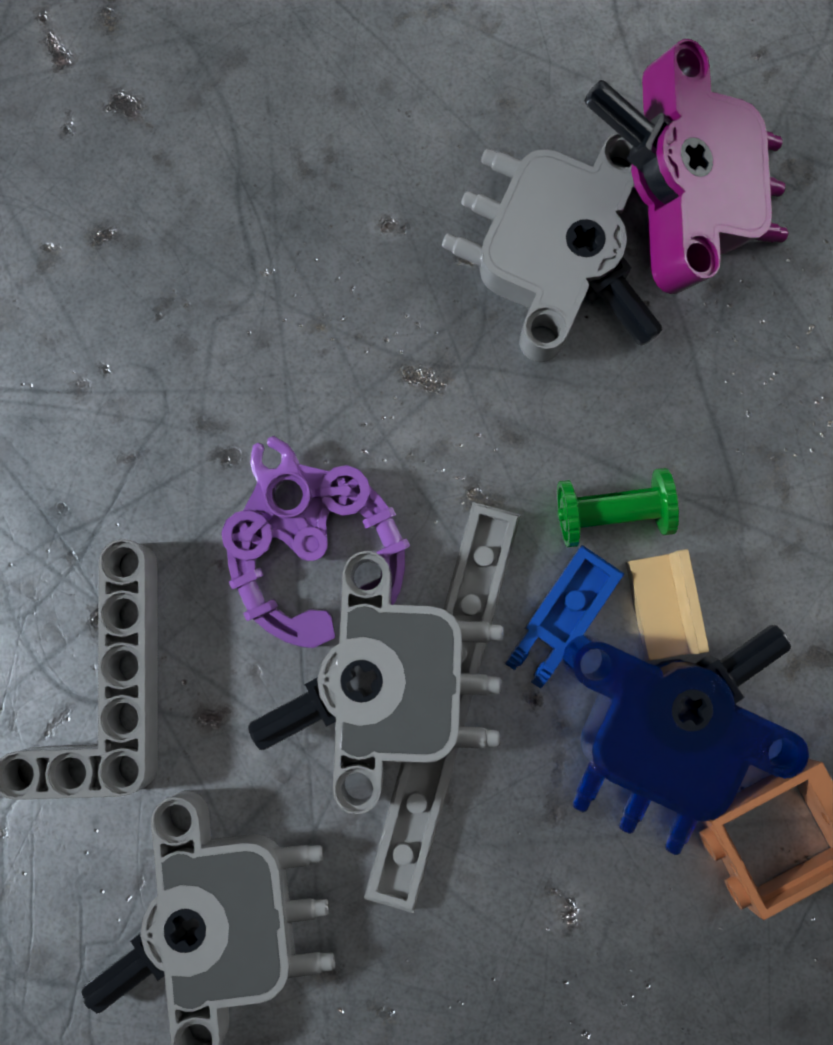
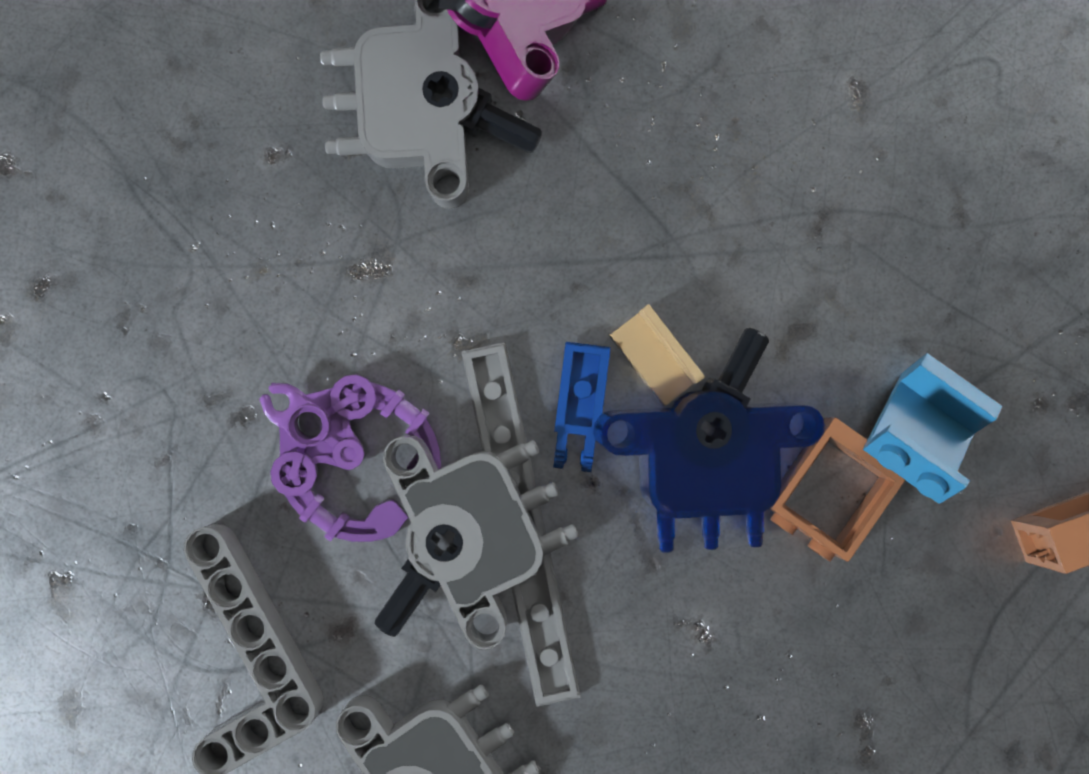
camera: 25 degrees left, 5 degrees up
green hose [557,468,679,548] -> none

